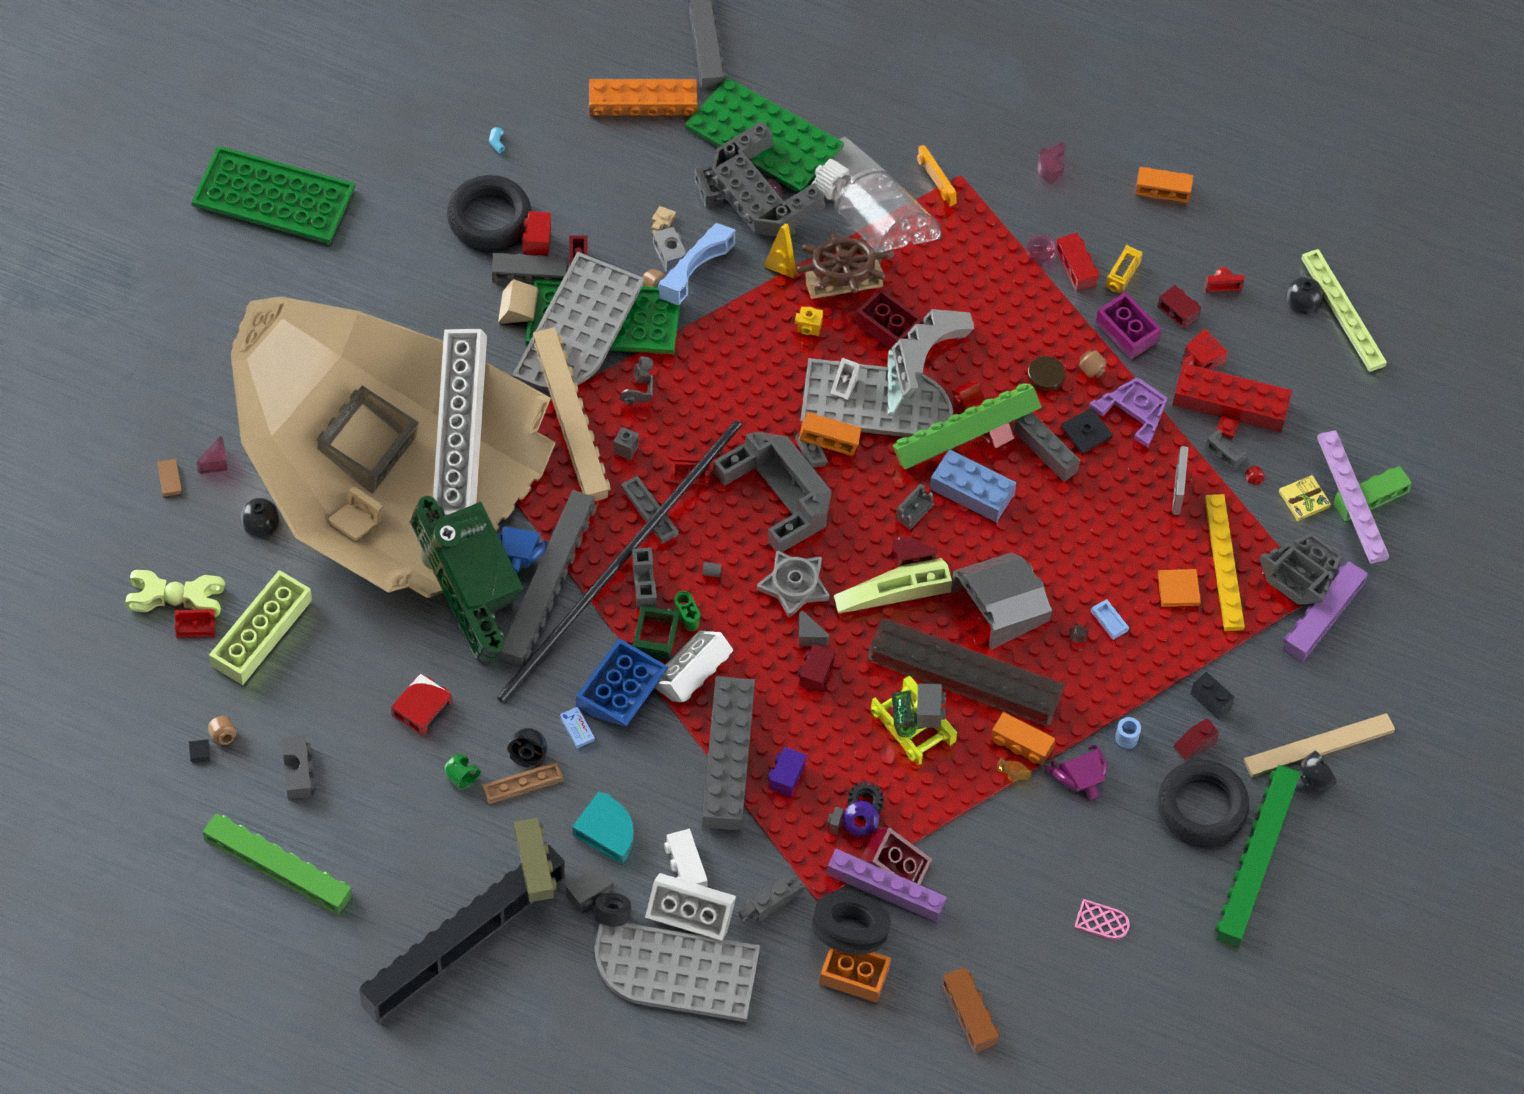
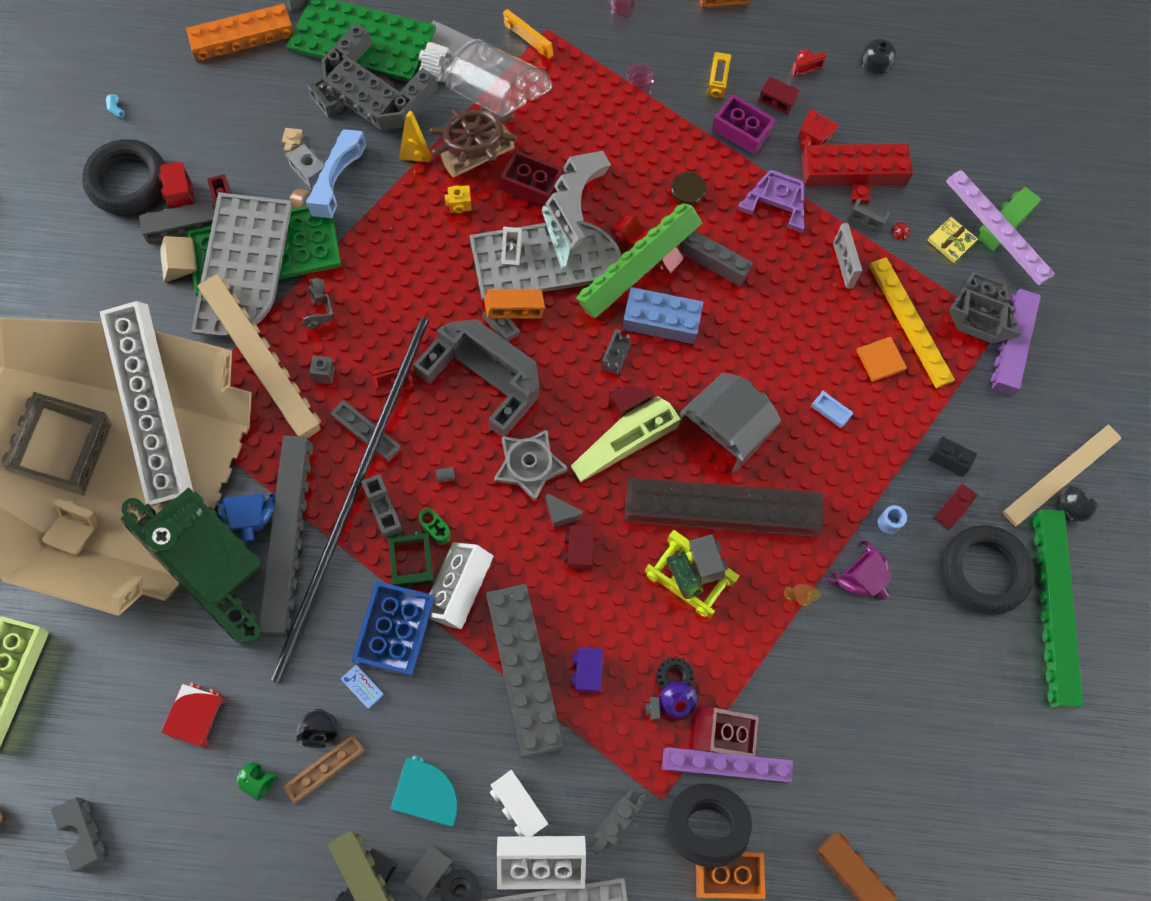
camera: 20 degrees left, 10 degrees up
orange brick [991,712,1055,766] -> none
red brick [1055,233,1100,292] -> none
black plate [1060,408,1113,455] -> none
clear smoke plate [1069,625,1088,642] -> none
bright pink window [1074,899,1130,940] -> none
medium nougat head [1079,350,1107,378] -> none
yellowish green plate [1301,249,1387,372] -> none

